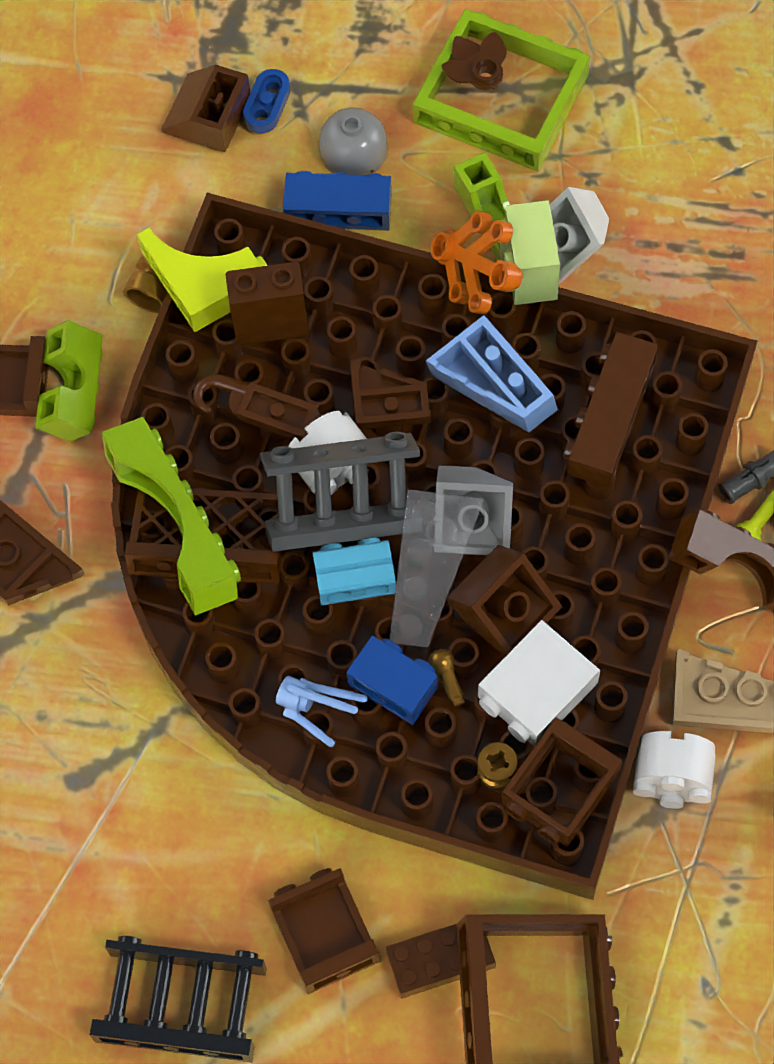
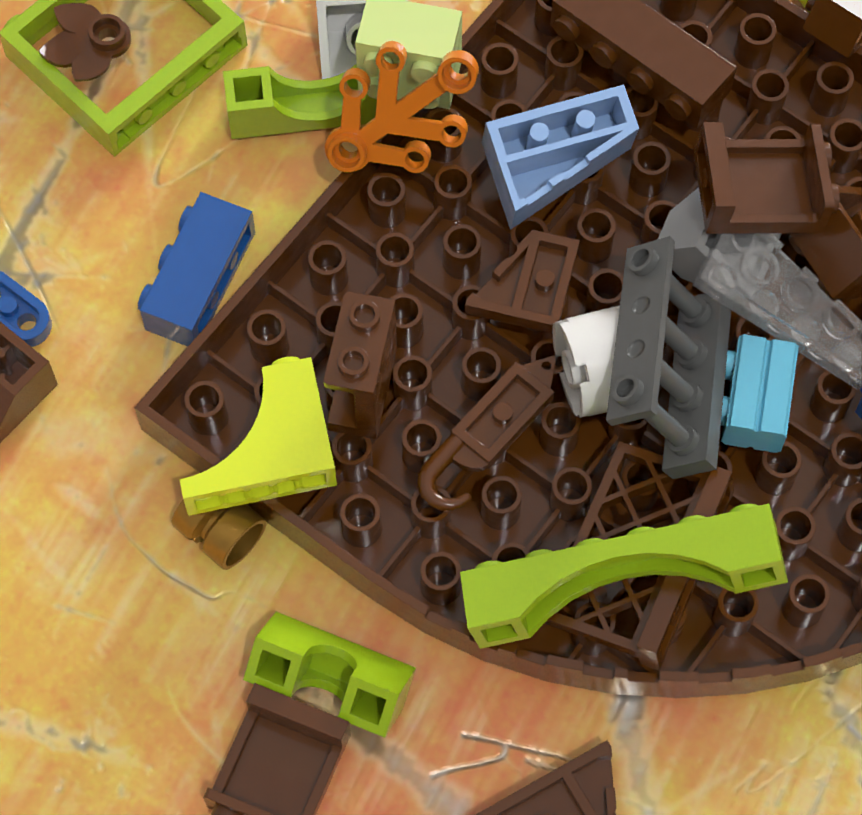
camera: 75 degrees left, 0 degrees up
light grey cylinder [319,107,388,175] -> none
none -> reddish brown panel [693,122,840,234]

